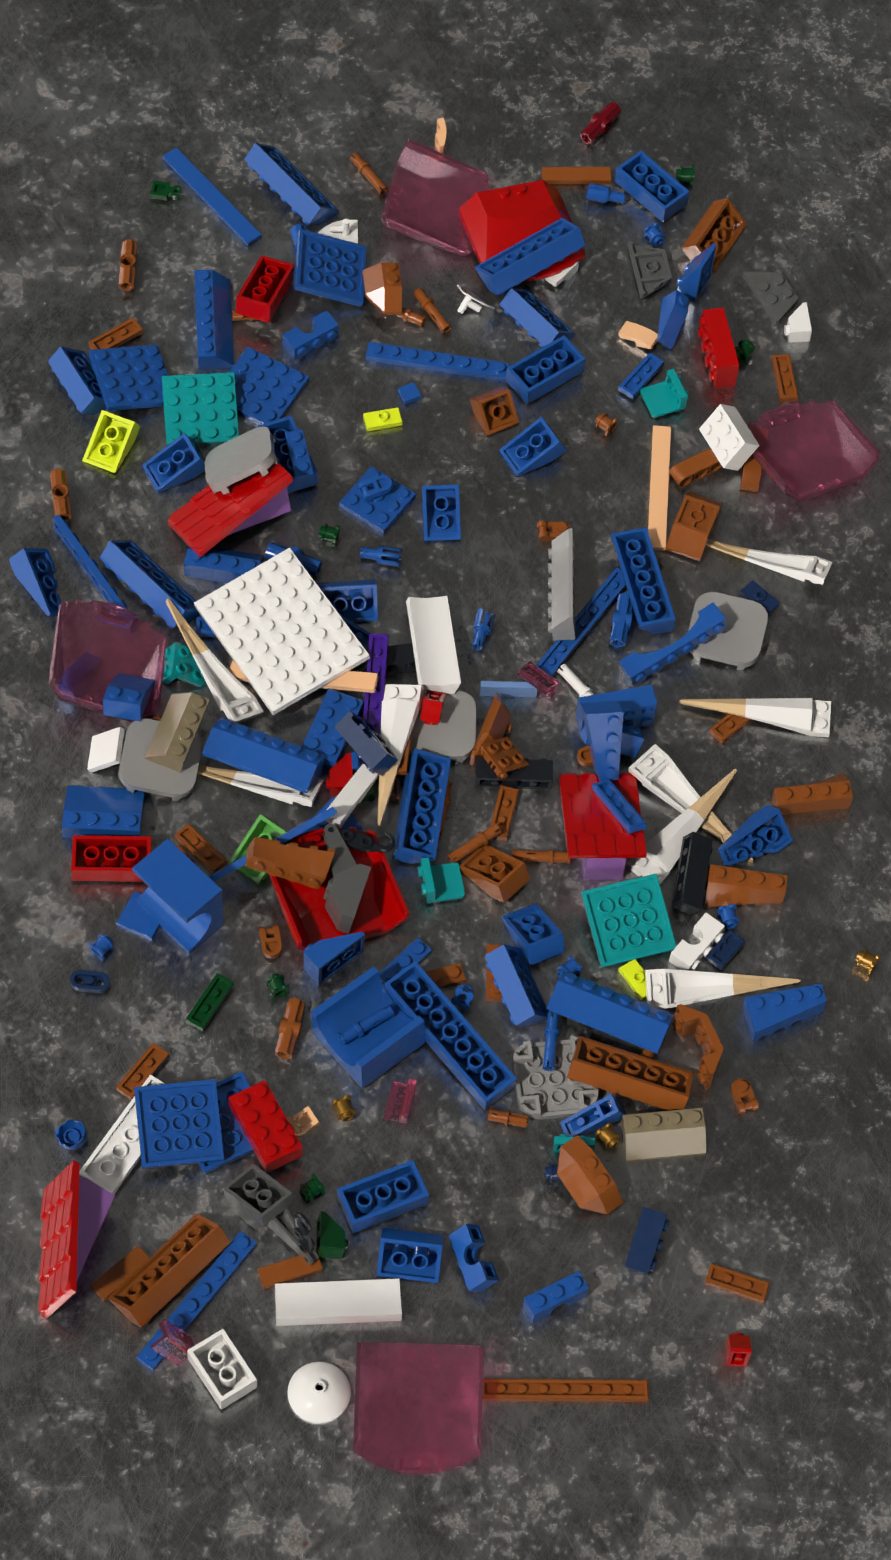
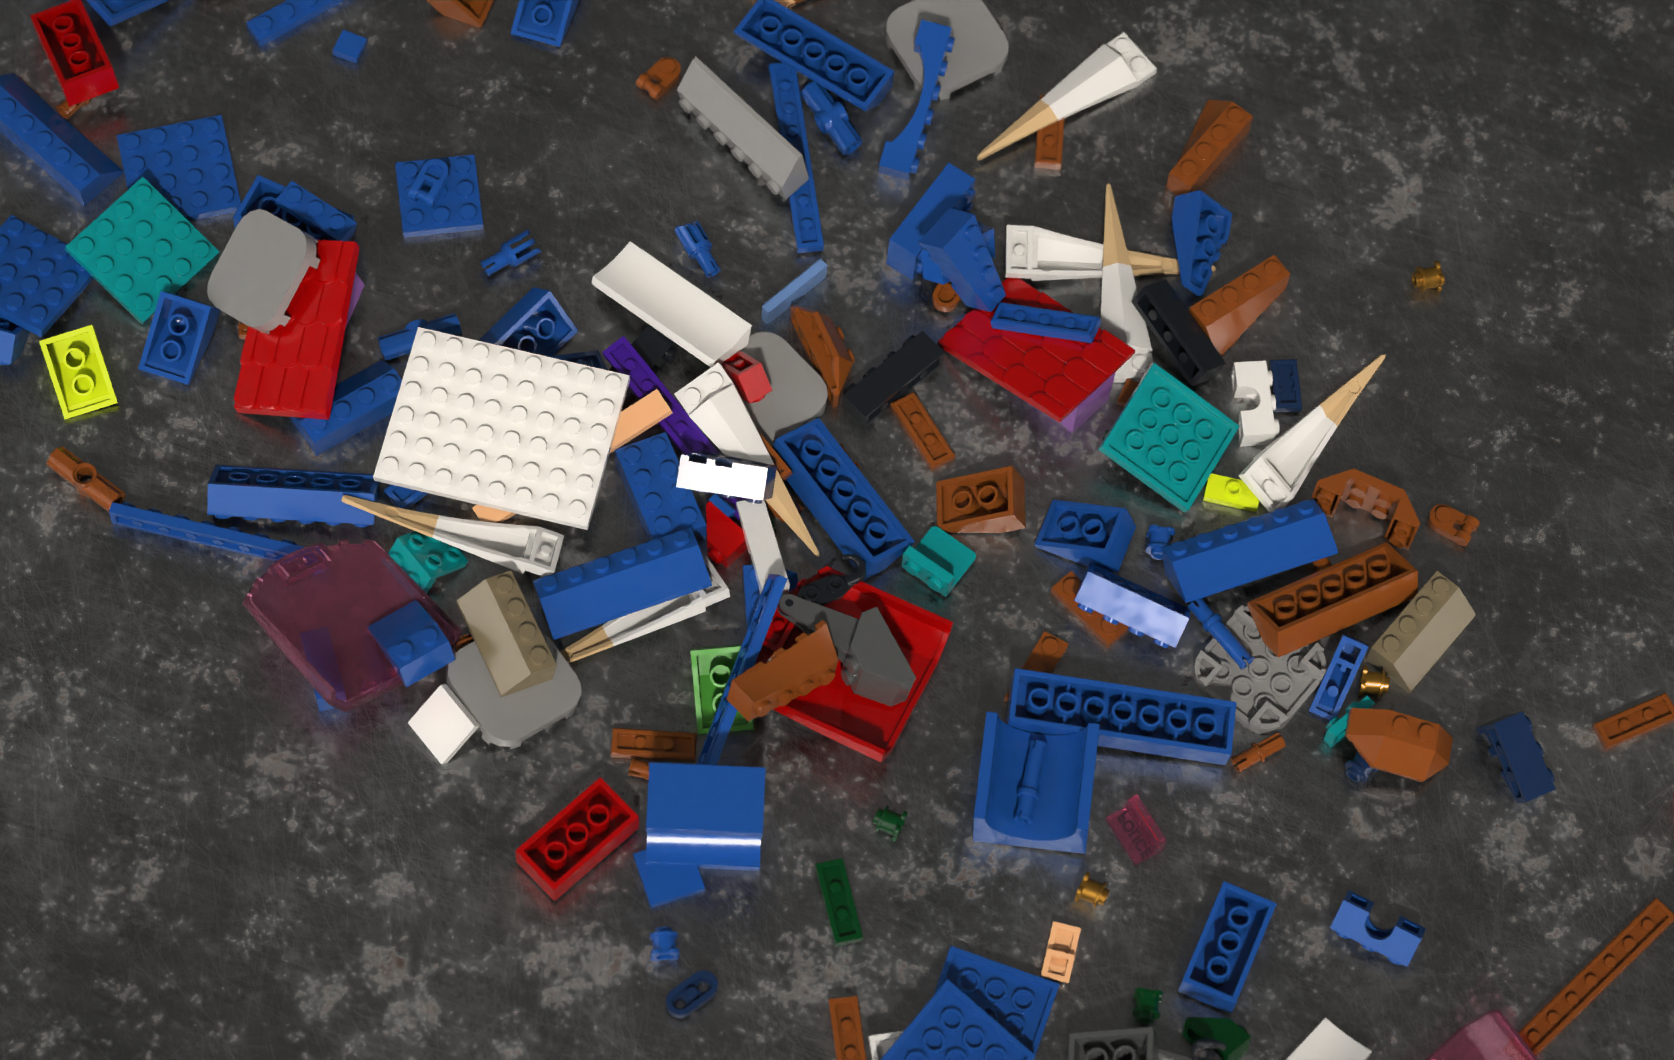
camera: 45 degrees left, 5 degrees up
blue wedge [9,548,63,616] -> none
blue slope [62,785,145,839] -> none
red brick [229,1080,303,1173] -> none
dark orange plate [259,925,282,959] -> none
dark orange piece [275,998,305,1059] -> none
blue arch [282,310,339,360] -> none
blue slope [303,932,365,986] -> none
dark green brick [318,523,341,547] -> none
neon yellow plate [363,408,402,431] -> none
blue slope [377,1228,444,1283] -> none
blue plate [379,937,432,985] -> none
blue slope [422,485,461,541] -> none
dark orange pin [447,823,502,863] -> none
blue brick [451,984,474,1010] -> none
dark orange hinge [479,737,529,779] -> none
dark orange pin [512,849,570,865] -> none
clear pink panel [516,661,559,698] -> none
blue arch [523,1271,589,1324] -> none
white pin [557,664,594,697] -> none
blue brick [717,904,740,929] -> none
blue wedge [742,983,827,1043] -> none

